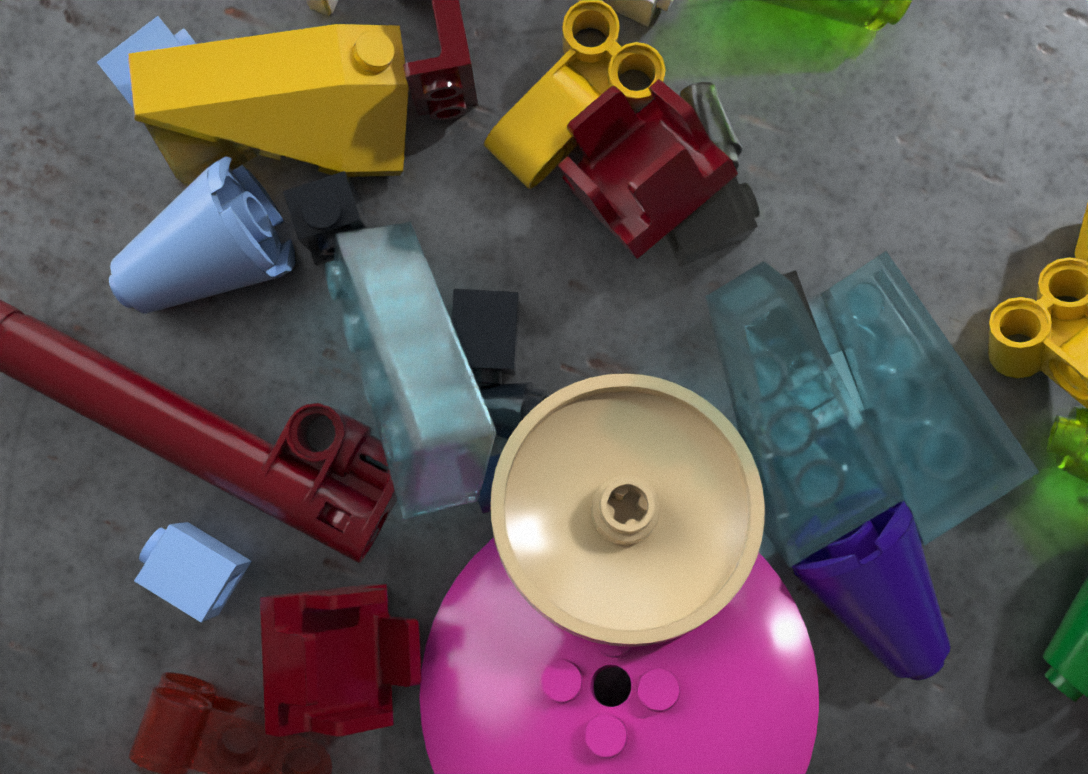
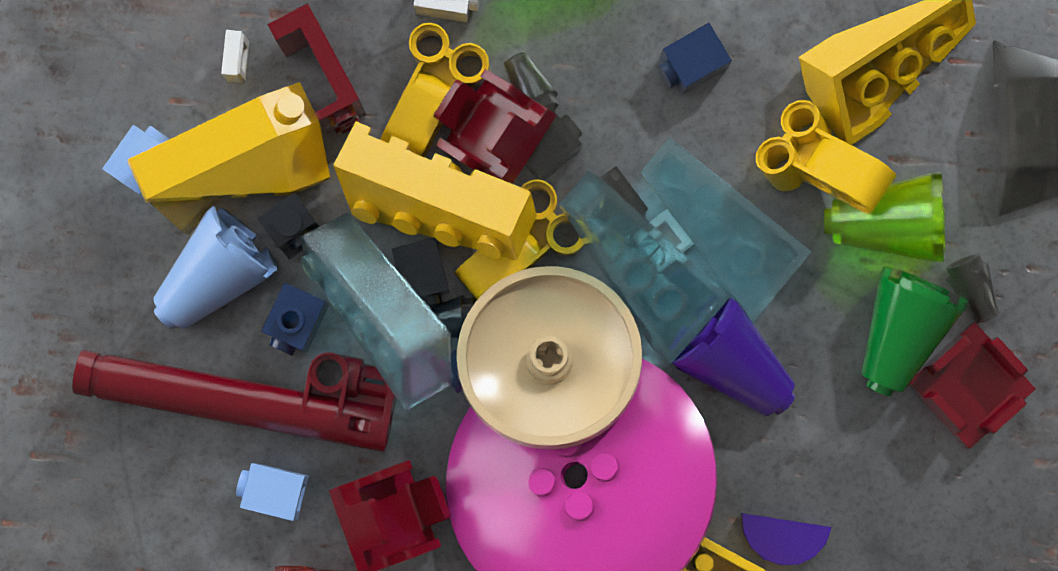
camera: 15 degrees left, 0 degrees up
none -> dark blue brick [261,282,330,356]
none -> yellow wedge [333,122,537,261]
none -> yellow piece [454,179,587,300]
none -> dark blue brick [658,22,732,95]

